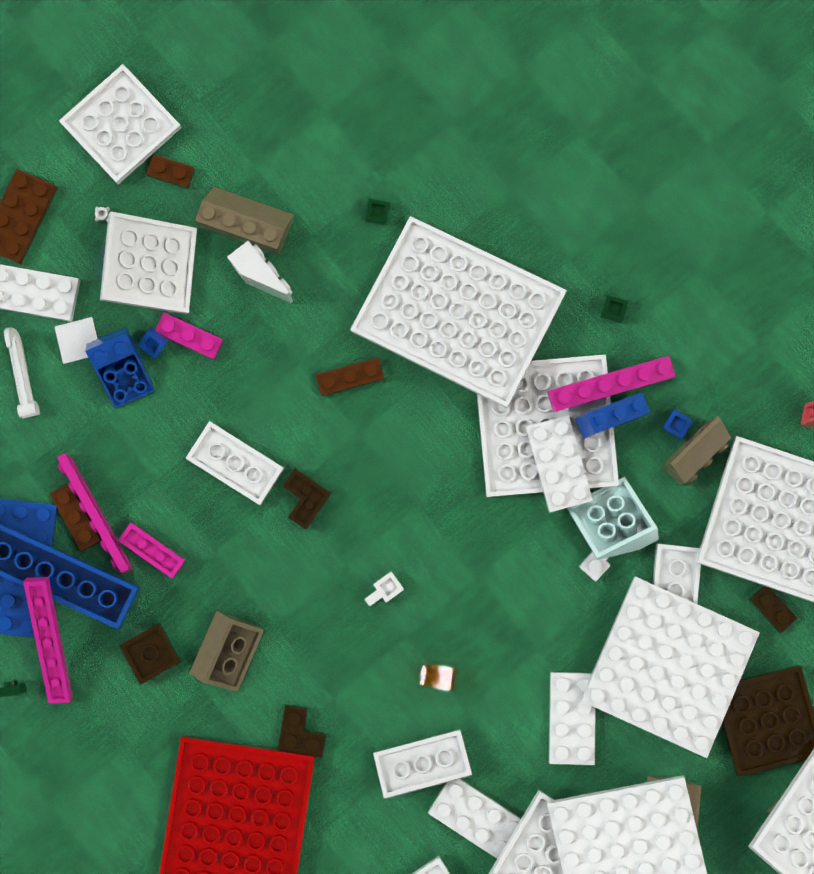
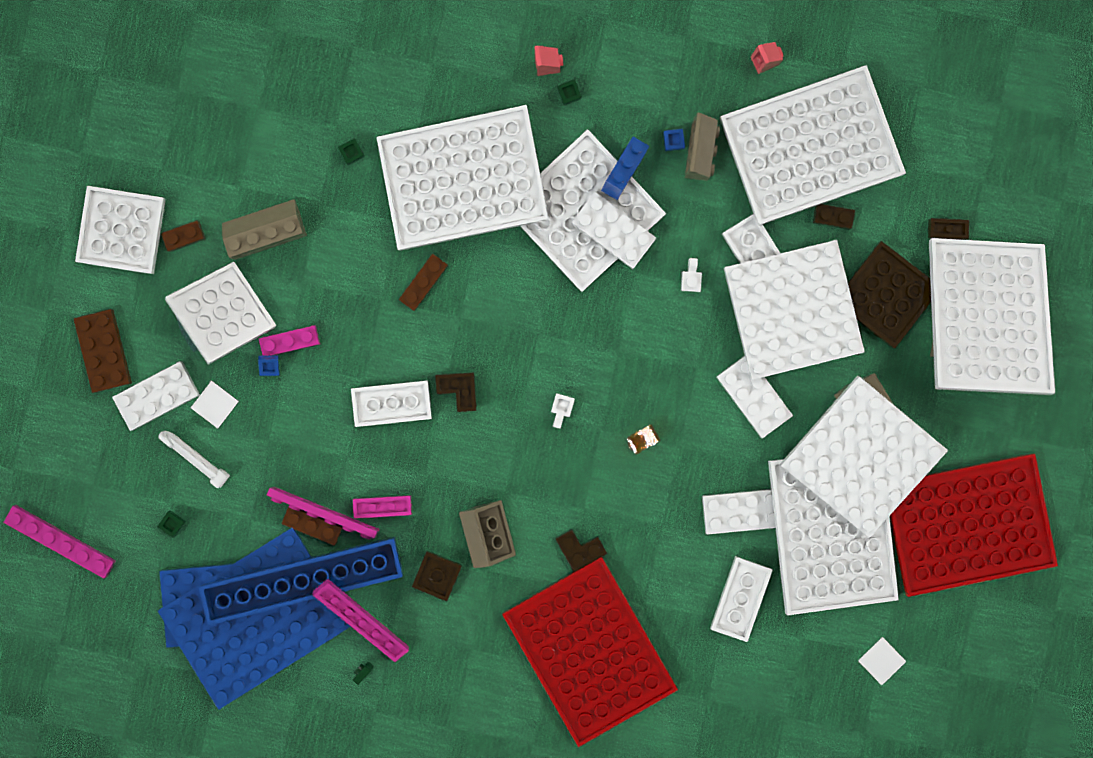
camera: 35 degrees left, 5 degrees up
blue slope [85,327,155,408] -> none
white piece [94,207,111,222] -> none
white slope [227,241,293,303] -> none
white plate [373,730,472,799] -> none
dark pink plate [547,356,676,413] -> none
light aqua slope [567,477,659,560] -> none
none -> coral slope [535,46,563,76]

